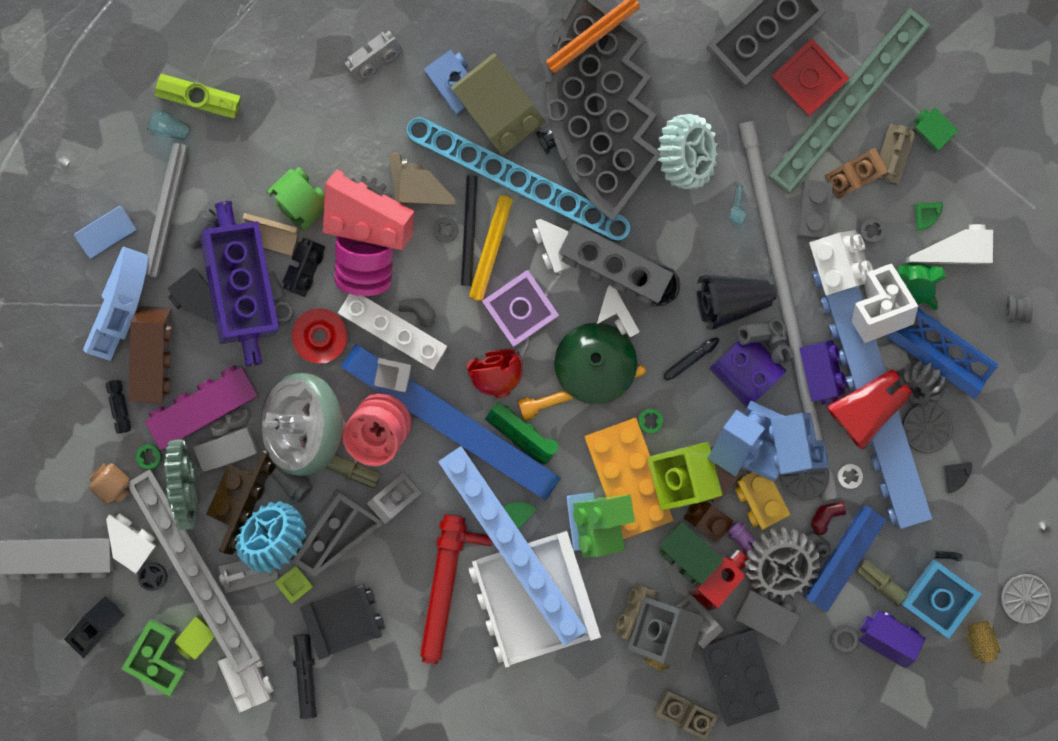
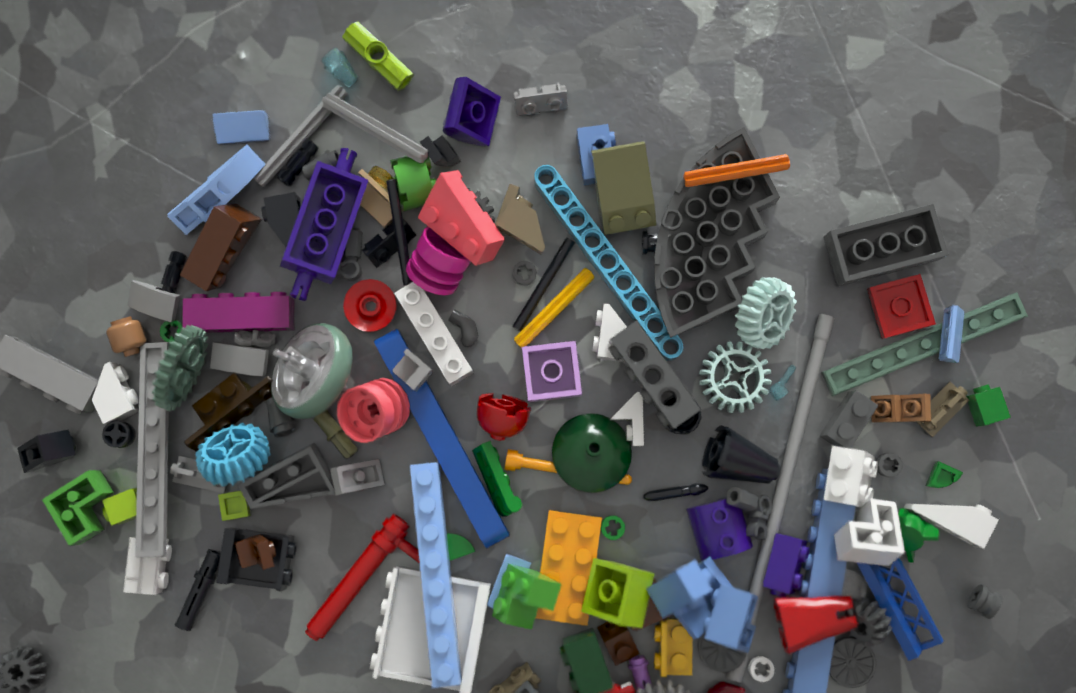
camera: 30 degrees right, 5 degrees down
none -> light grey slope [127,280,180,322]
none -> reddish brown bracket [235,534,276,570]
none -> black axle [277,139,318,186]
none -> light grey axle [322,93,428,163]
none -> clear yellow tile [368,166,394,189]
none -> black bar [386,179,413,285]
none -> black slope [420,135,461,166]
none -> dark purple brick [442,77,501,146]
none -> light aqua gear [699,342,772,413]
none -> light blue slope [939,305,964,363]

